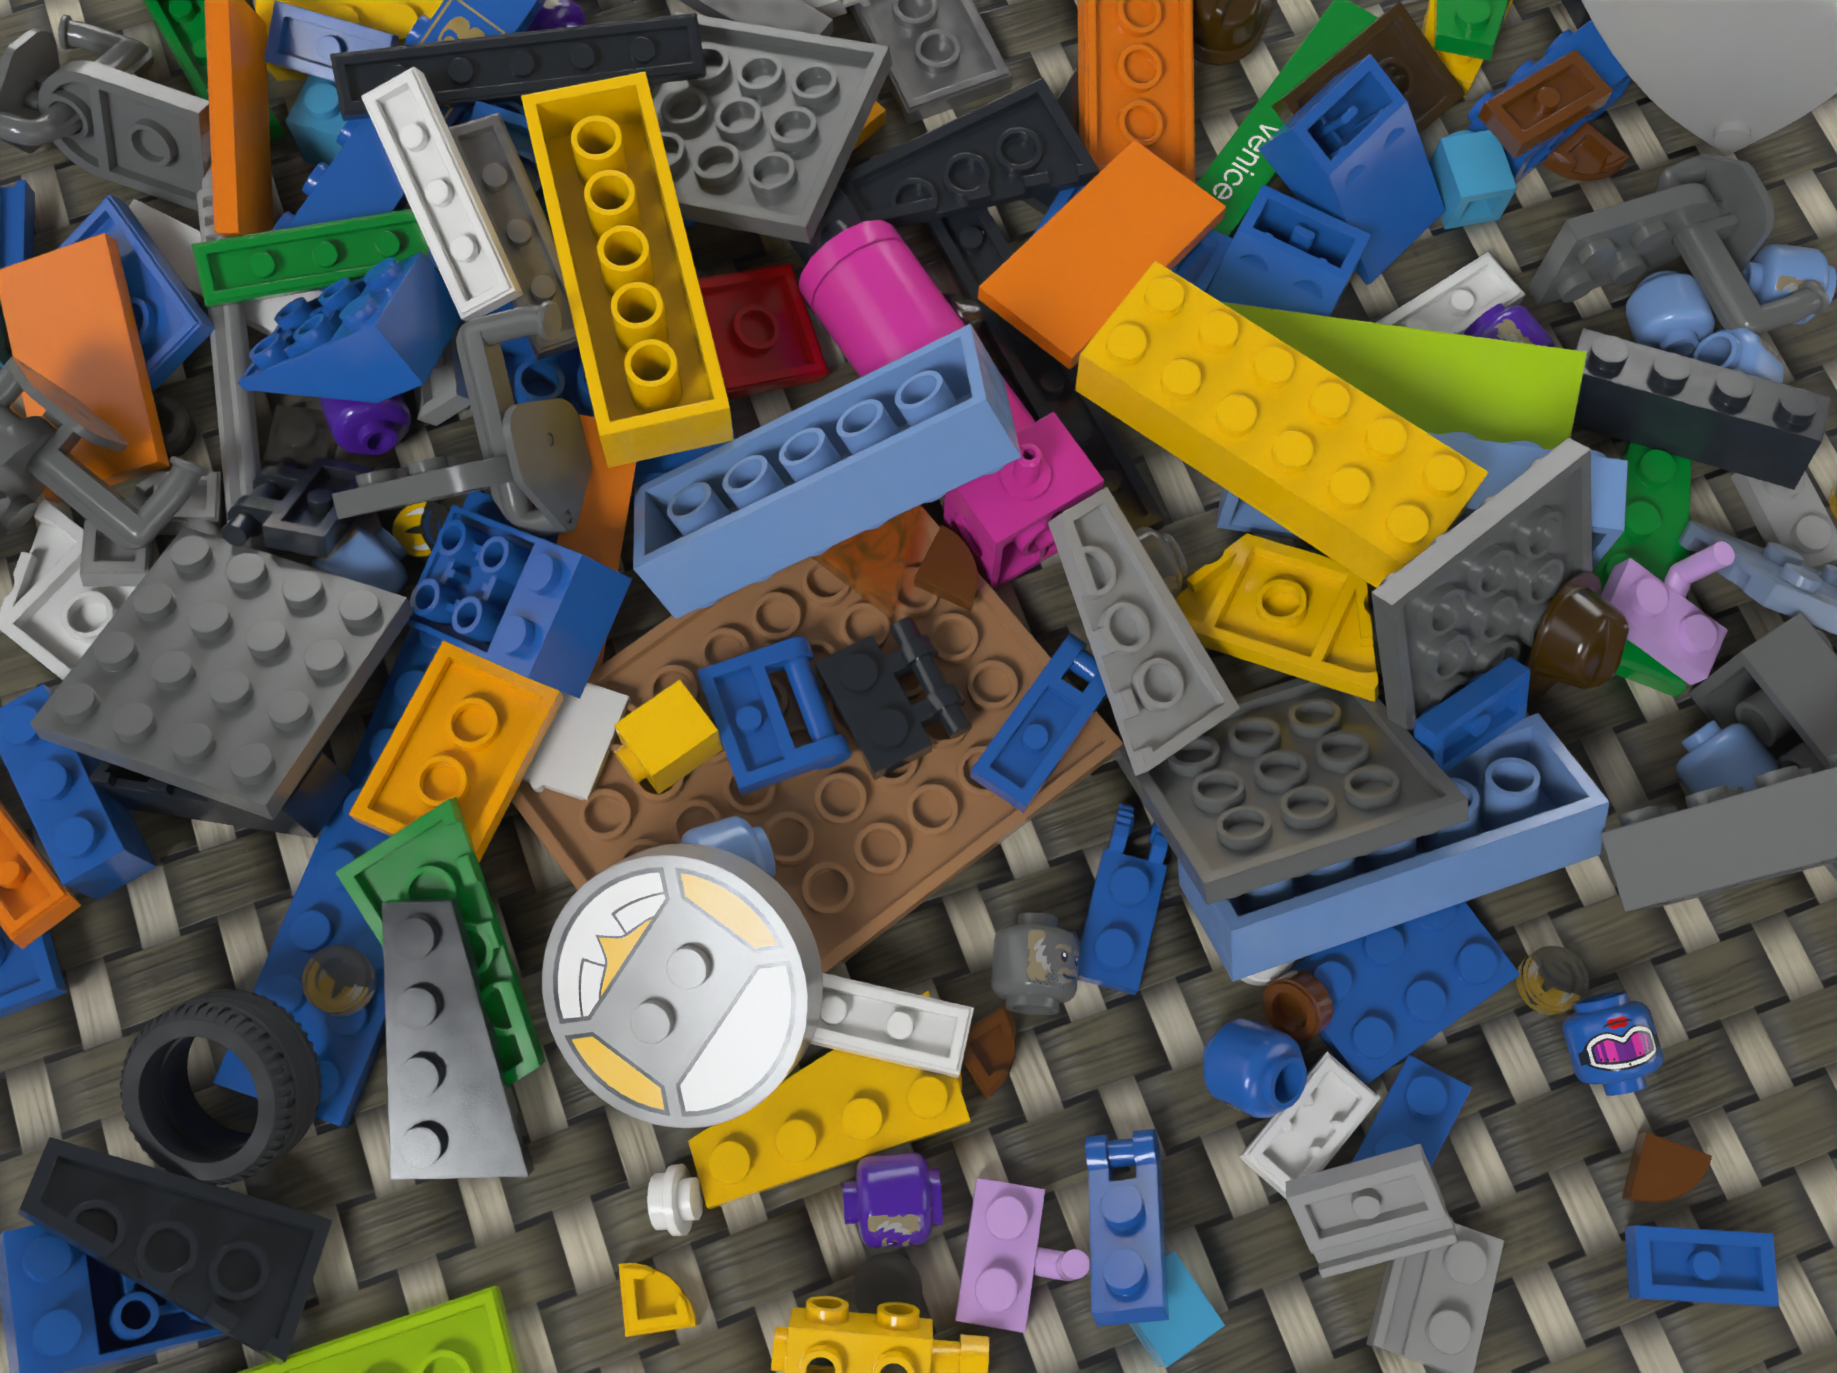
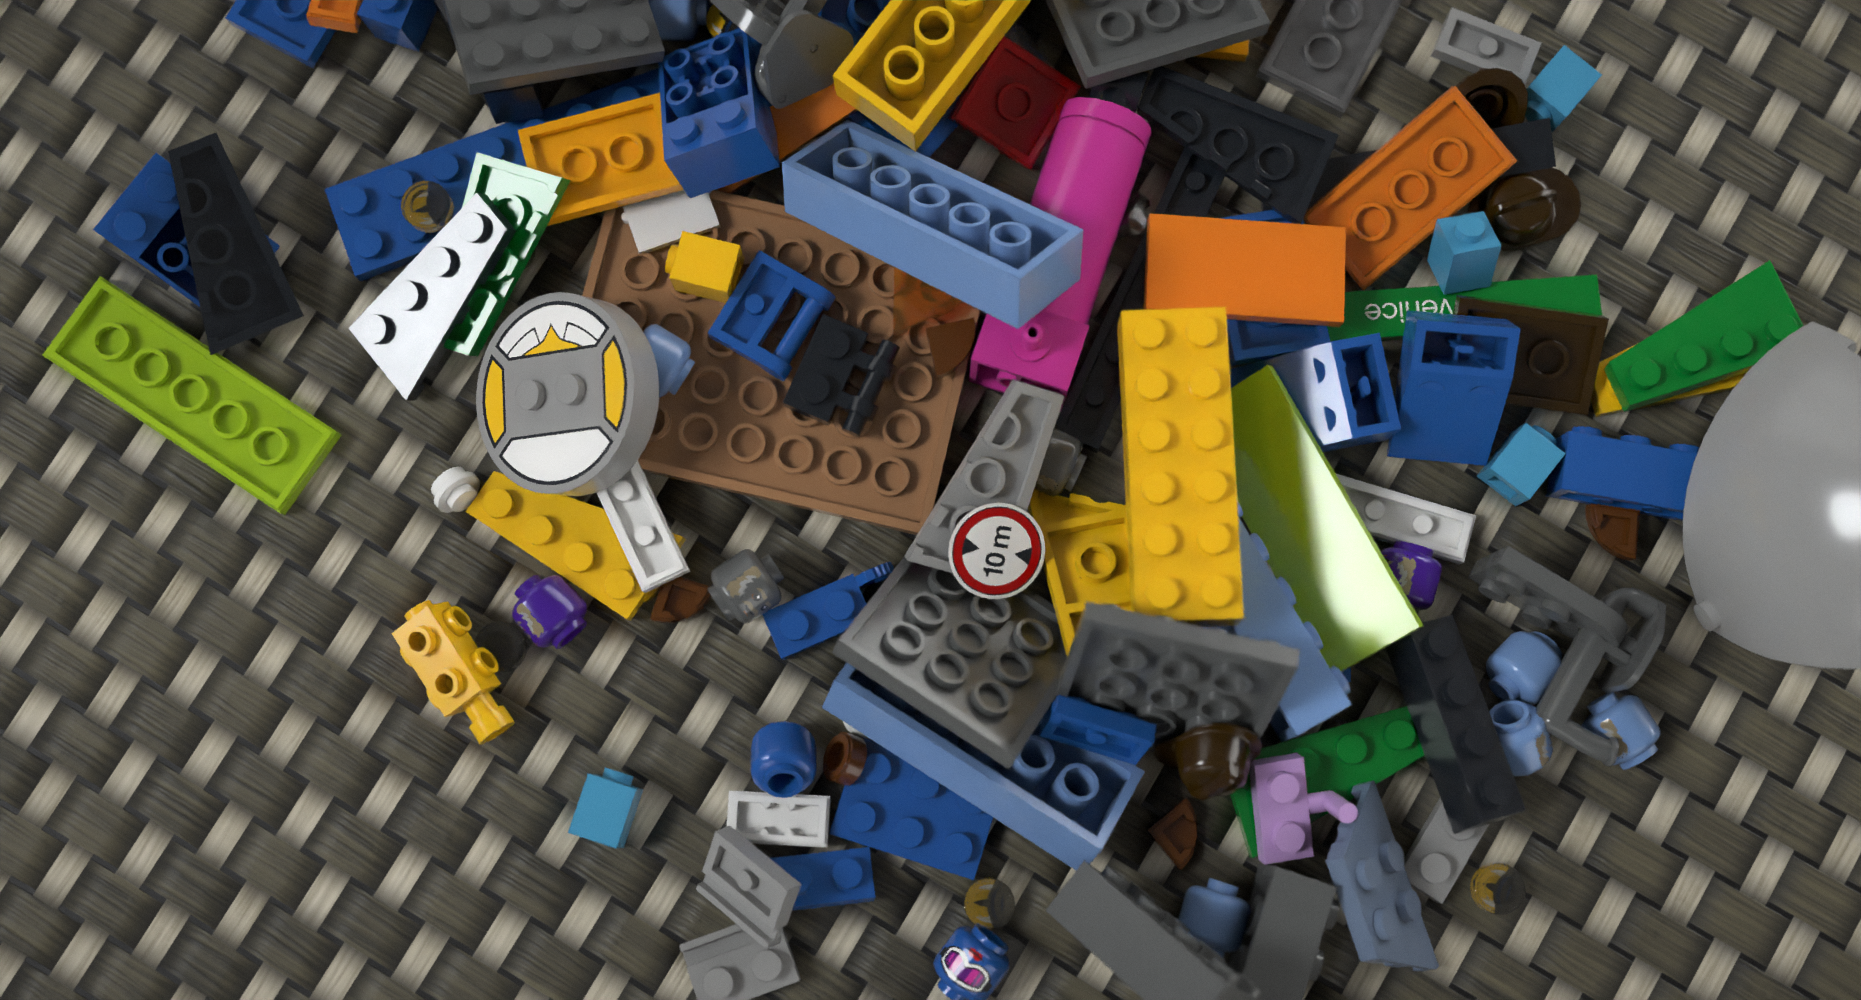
camera: 55 degrees right, 10 degrees up
black tyre [120,989,322,1185] -> none
yellow tile [619,1263,698,1337] -> none
lavender plate [955,1178,1090,1333] -> none
blue plate [970,633,1108,813] -> none
plate [1085,1129,1169,1326] -> none
reddish brown plate [1478,49,1613,159] -> none
none -> sticker [948,503,1045,599]
none -> reddish brown tile [1146,798,1197,870]
none -> dark azure brick [1427,211,1501,295]

